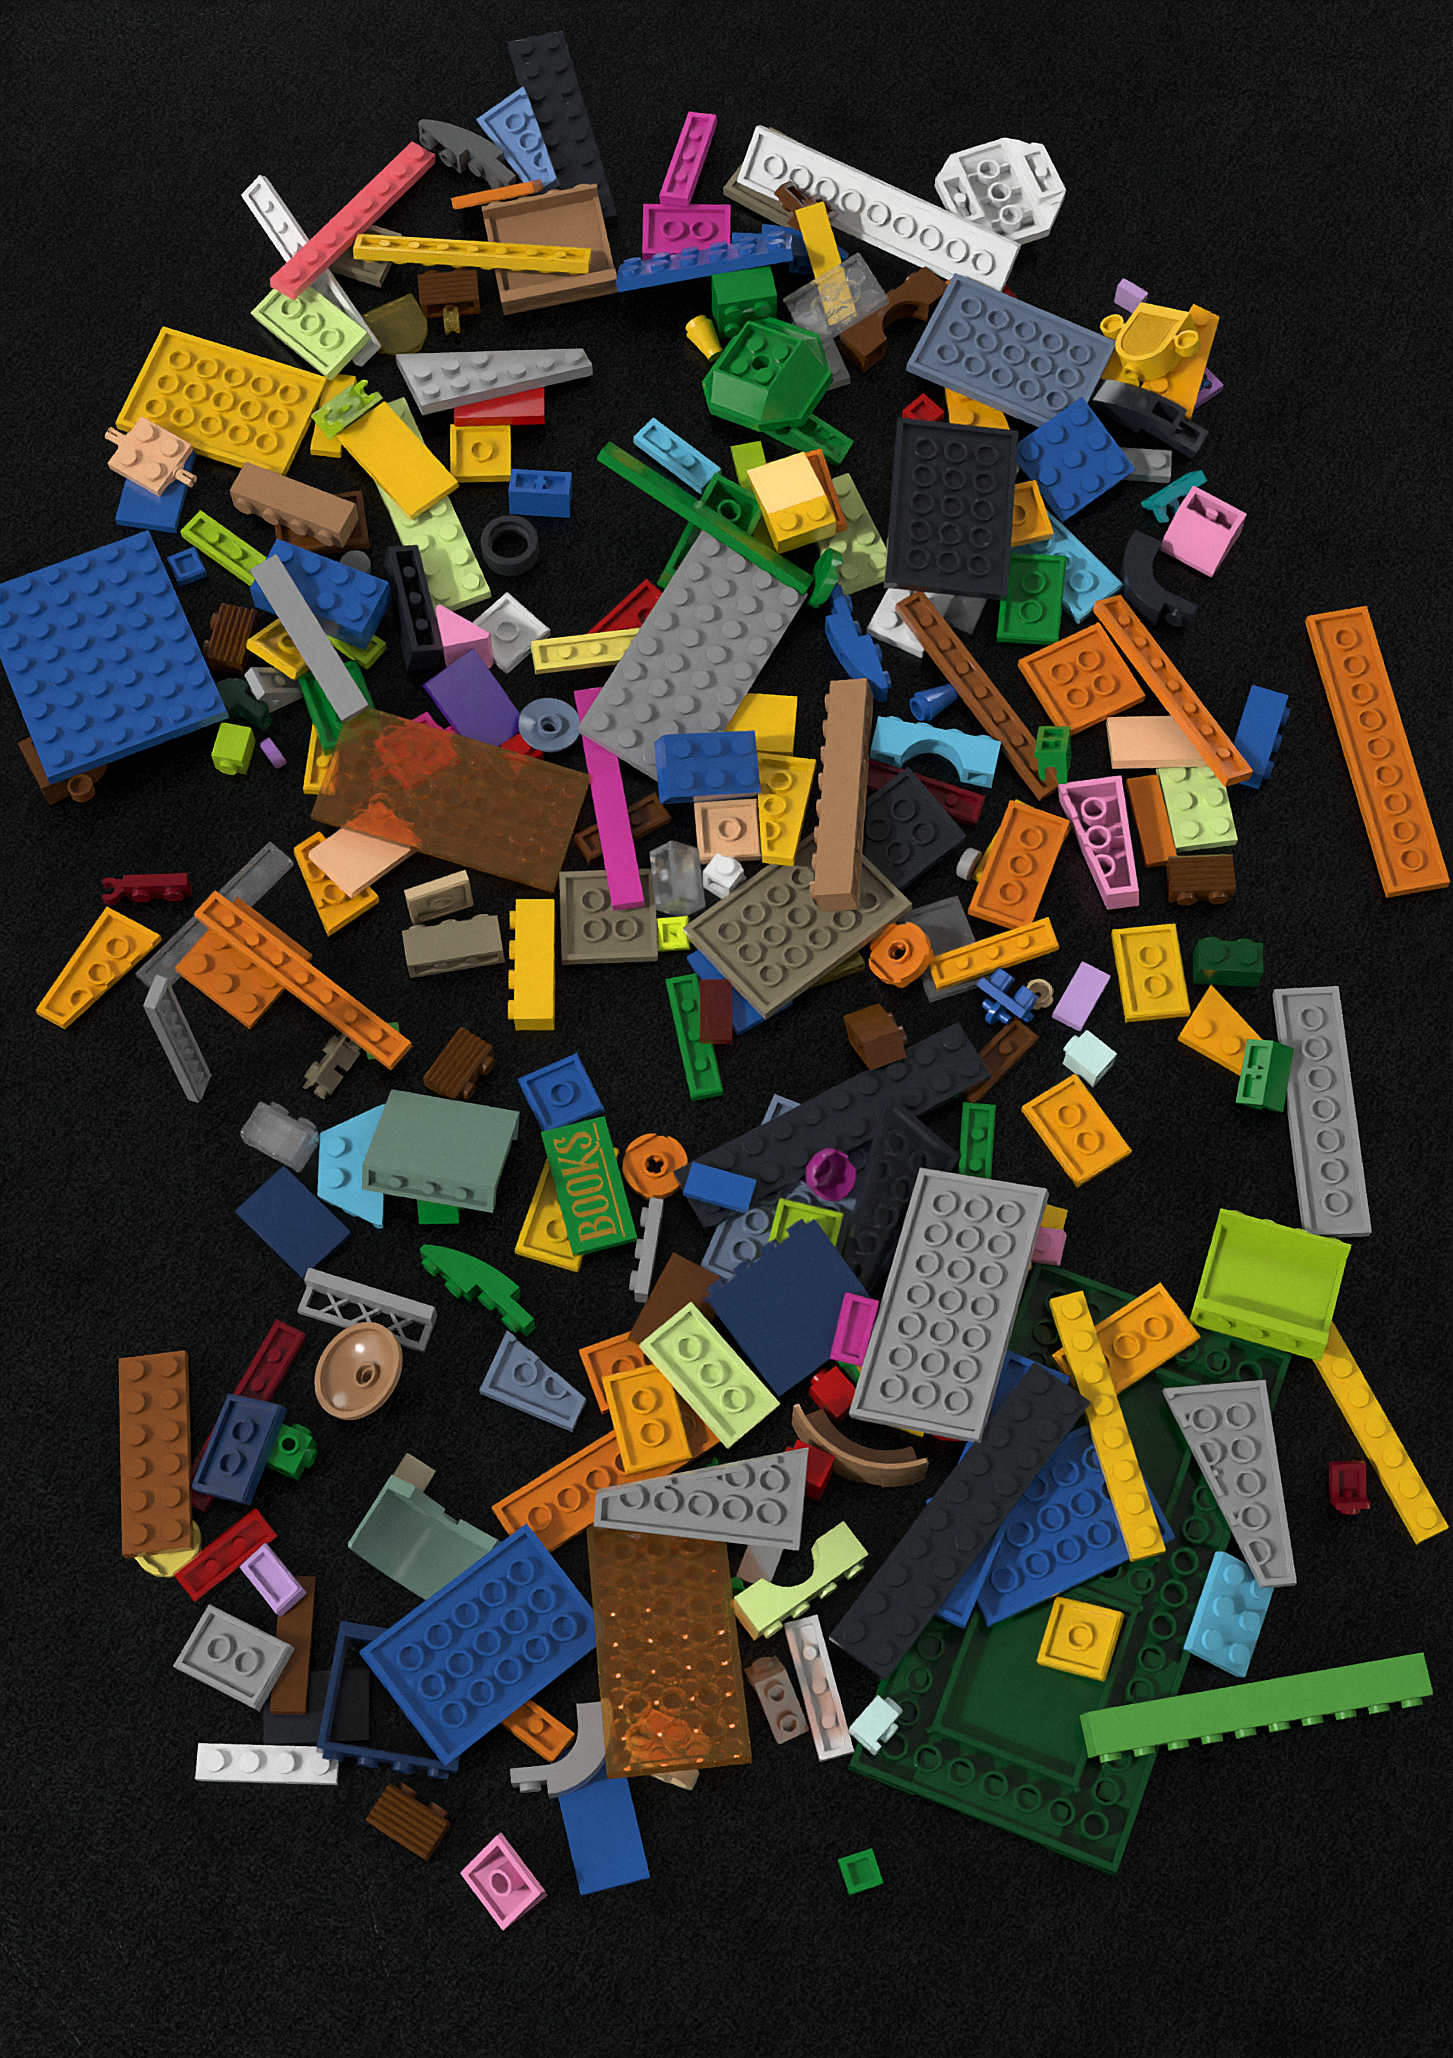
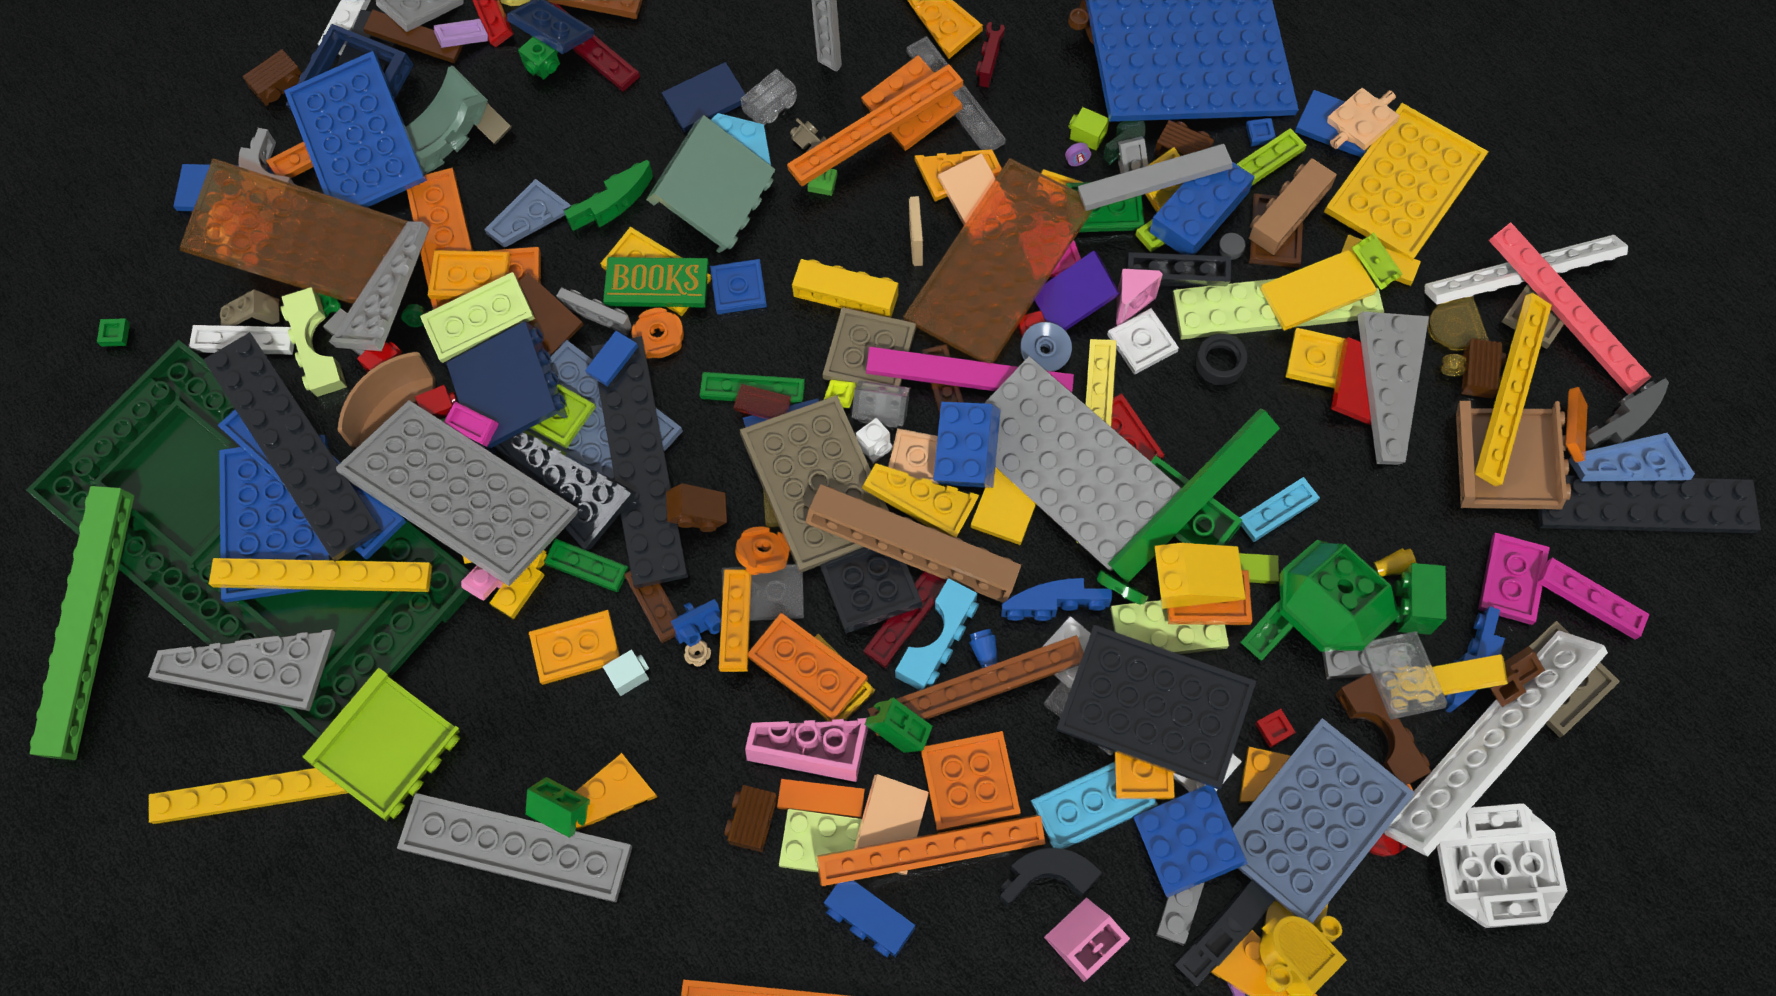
camera: 110 degrees right, 0 degrees up
yellowish green plate [251,286,371,381] -> none
light grey fence [298,1268,437,1353] -> none
medium nougat dish [314,1322,403,1420] -> none
dark tan brick [402,914,505,978] -> none
reddish brown brick [423,1027,495,1101] -> none
bright pink slope [460,1833,547,1930] -> none
blue hinge [508,469,572,518] -> none
blue plate [616,231,794,292] -> none
magenta hair [806,1148,857,1202] -> none
light aqua brick [849,1695,903,1756] -> none
light grey tile [956,847,982,881] -> none
green tile [997,553,1067,645] -> none
yellow tile [1037,1596,1124,1682] -> none
light orange tile [1051,1282,1201,1395] -> none
lavender tile [1052,961,1111,1032] -> none
yellow tile [1111,924,1191,1022] -> none
lavender tile [1114,278,1148,313] -> none
teal plate [1141,470,1207,523] -> none
medium azure plate [1183,1552,1274,1677] -> none
dark green brick [1193,937,1263,987] -> none
dark red bracket [1329,1460,1371,1515] -> none

